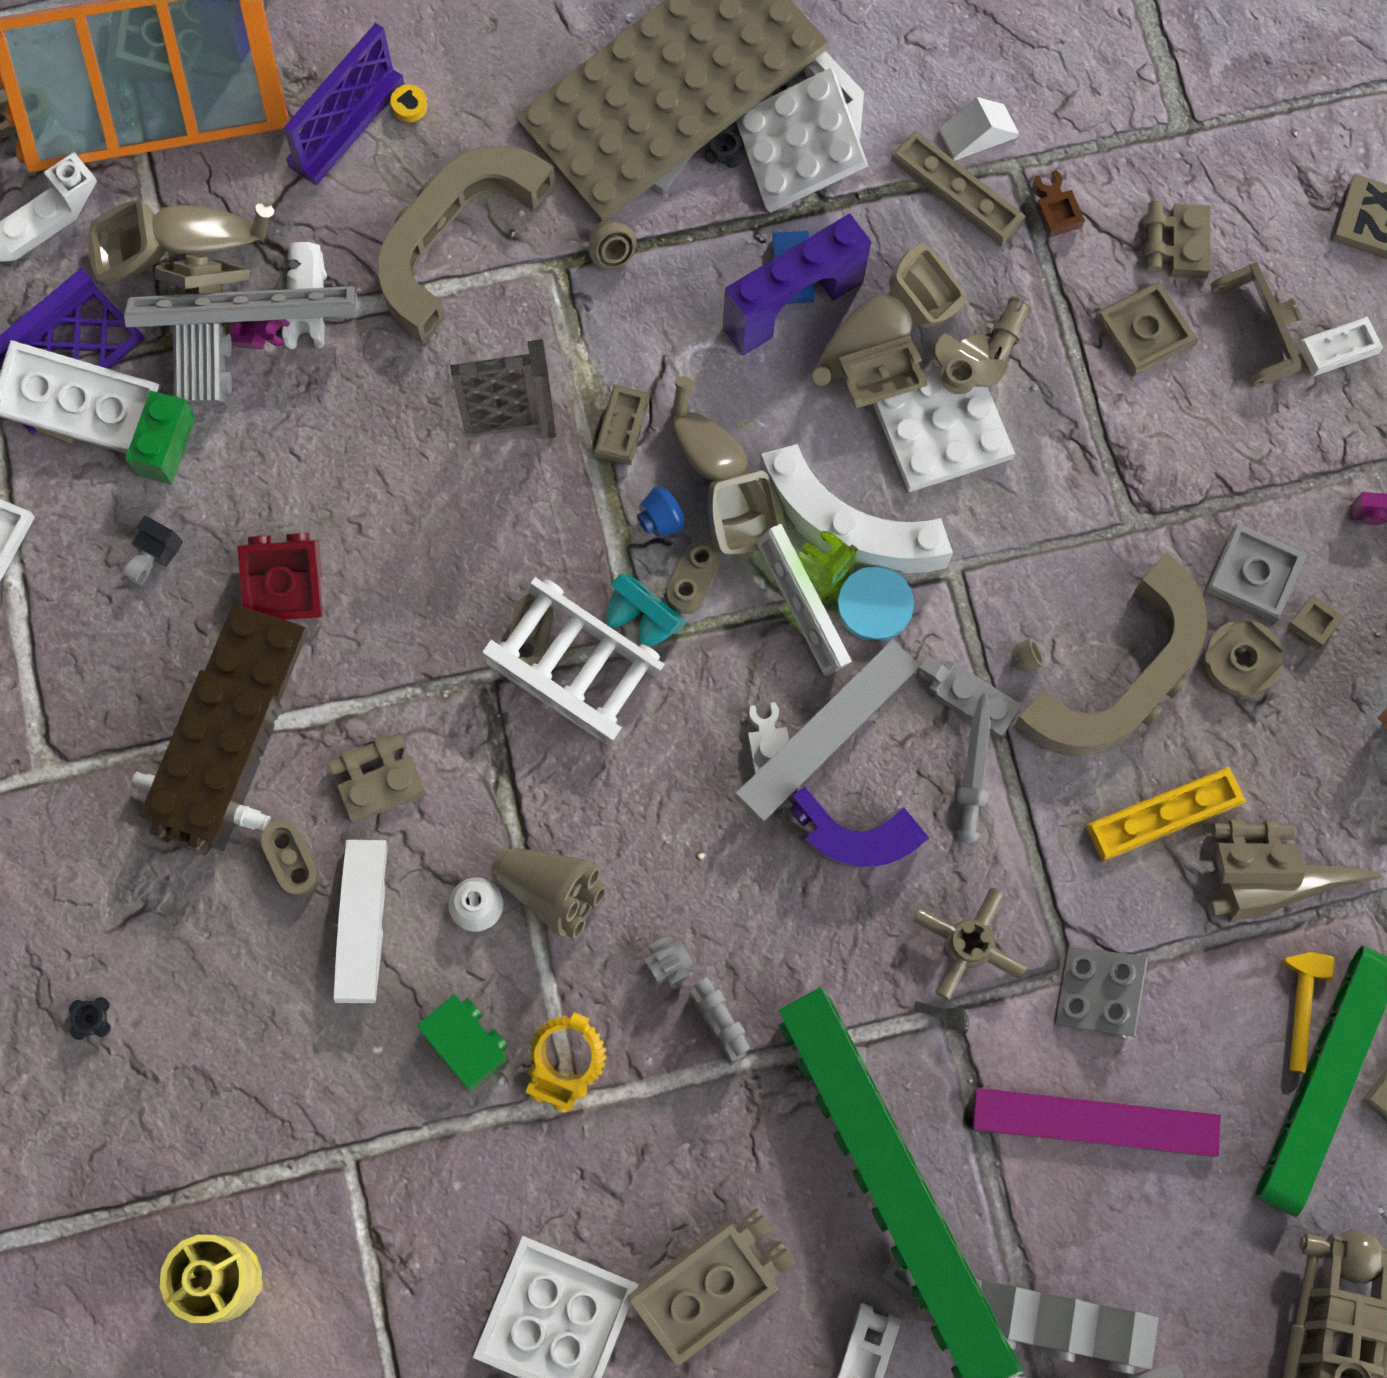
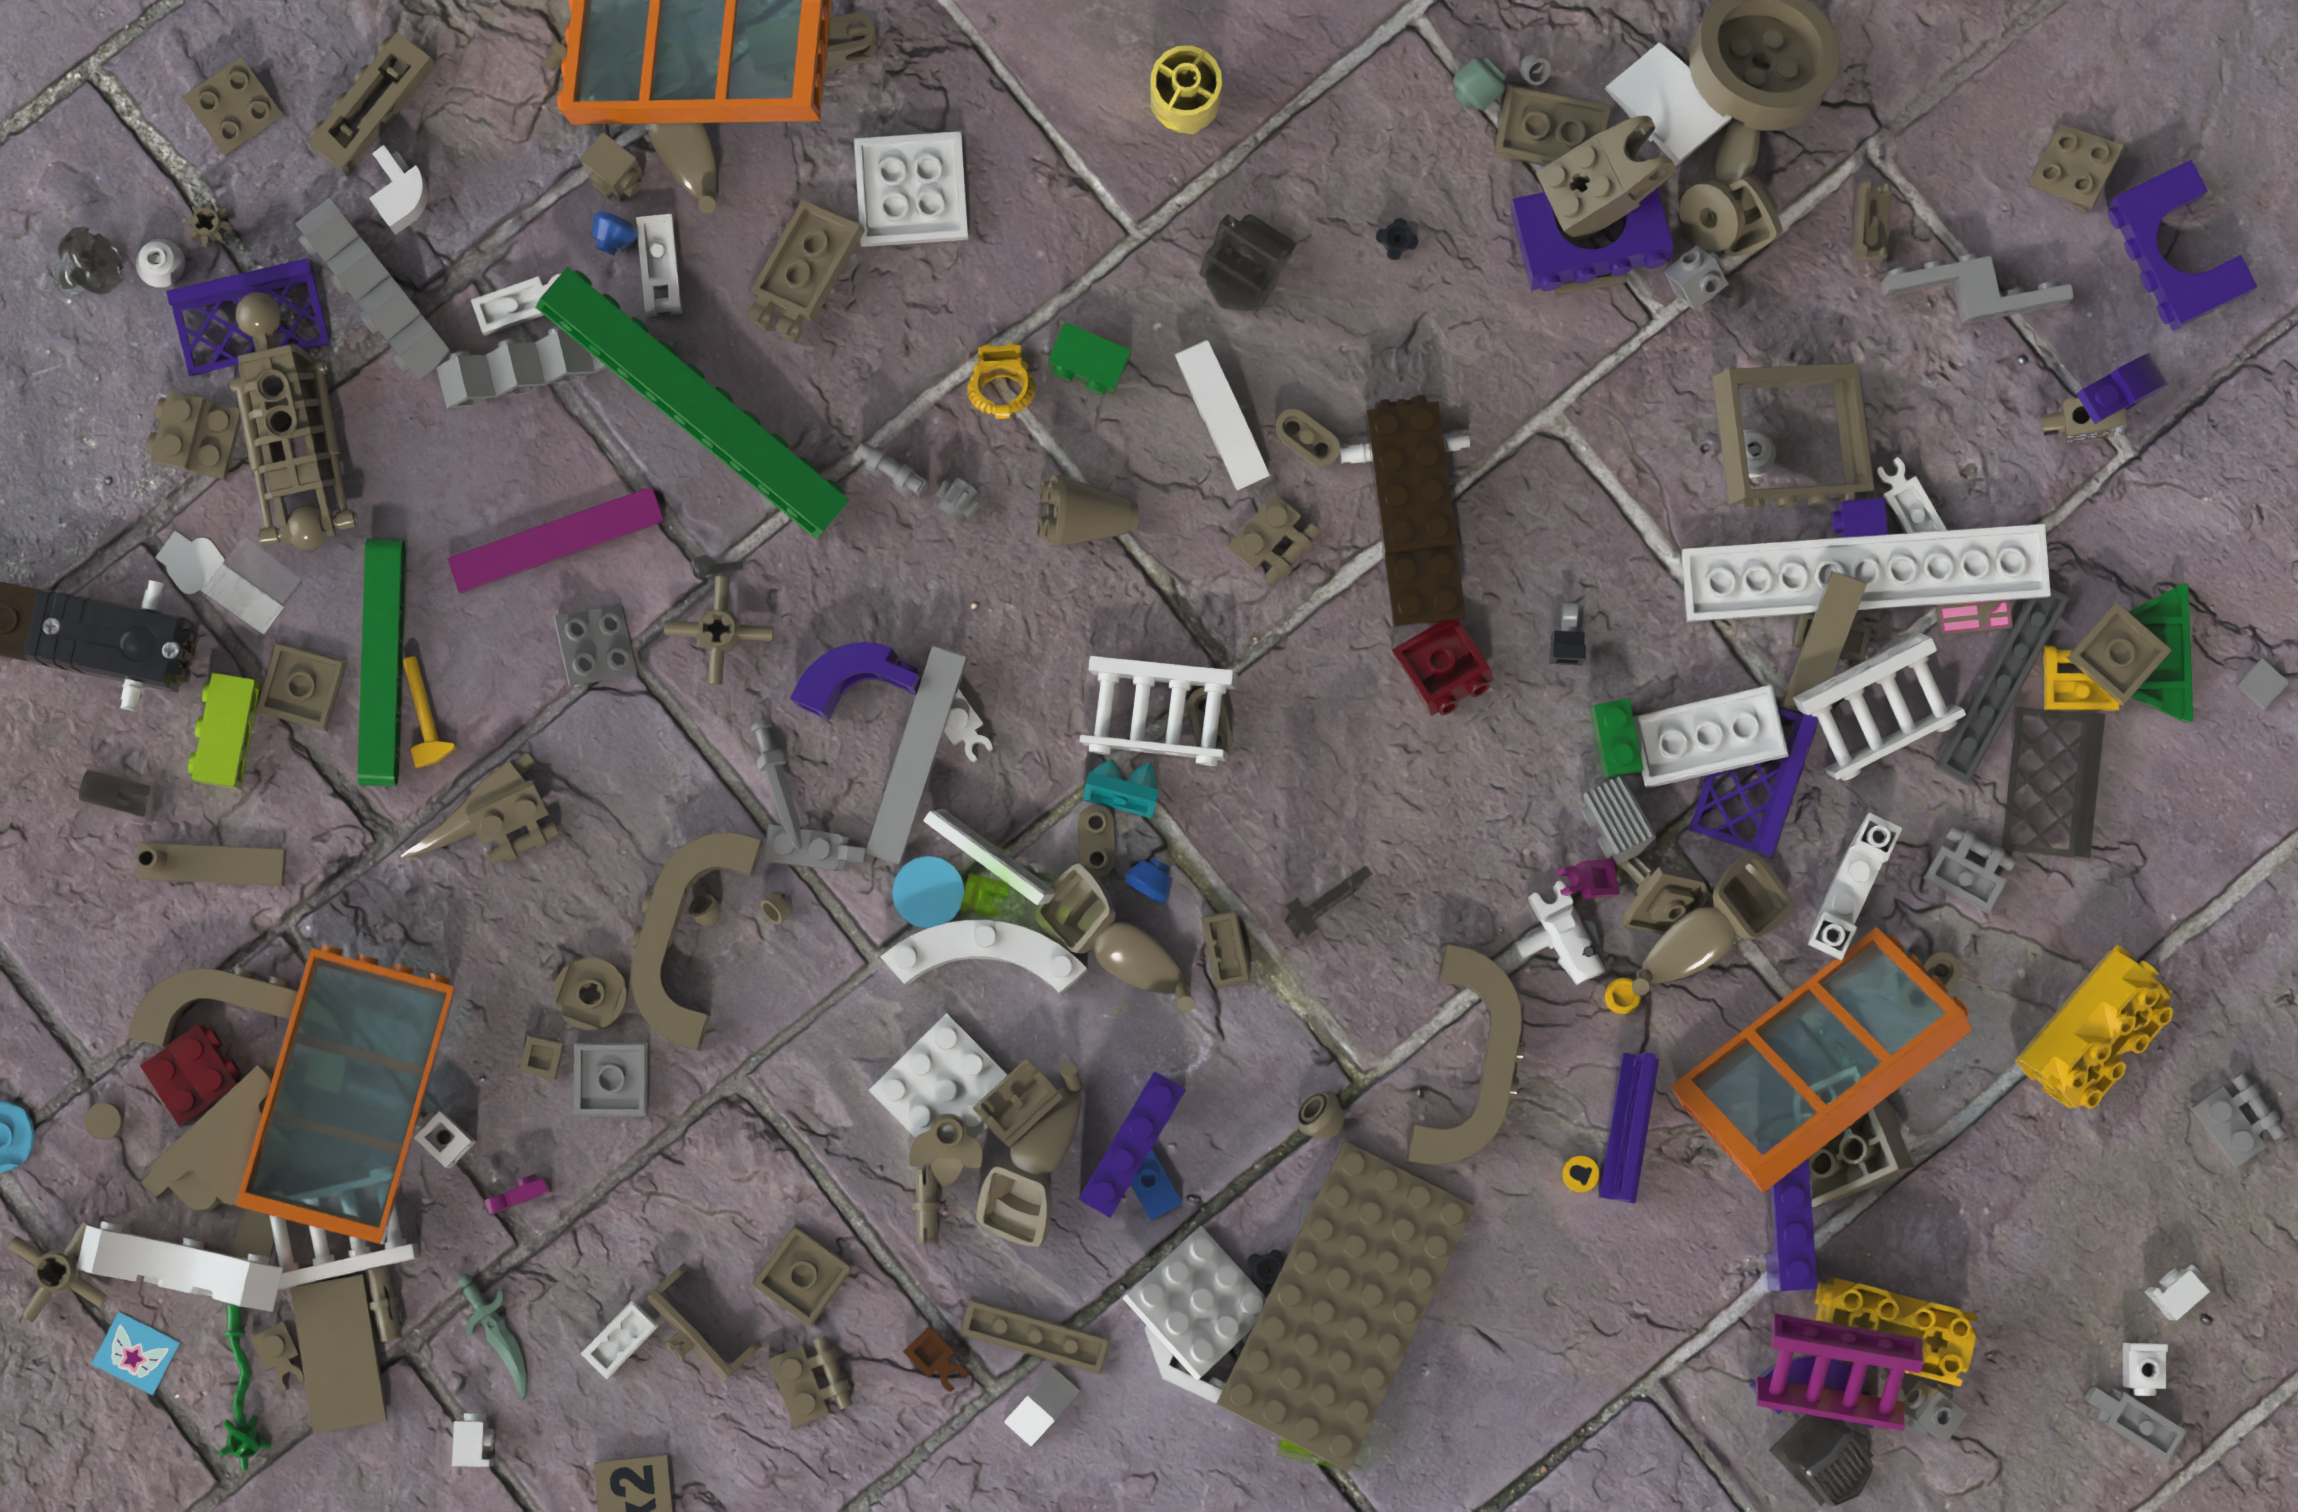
camera: 155 degrees right, 10 degrees up
light grey tile [124,286,356,327] -> none
white cone [449,877,503,932] -> none
yellow tile [1085,767,1246,862] -> none
none -> dark tan hinge [689,894,721,927]
none -> clear smoke piece [1199,213,1296,312]
none -> yellow tile [1604,978,1642,1015]

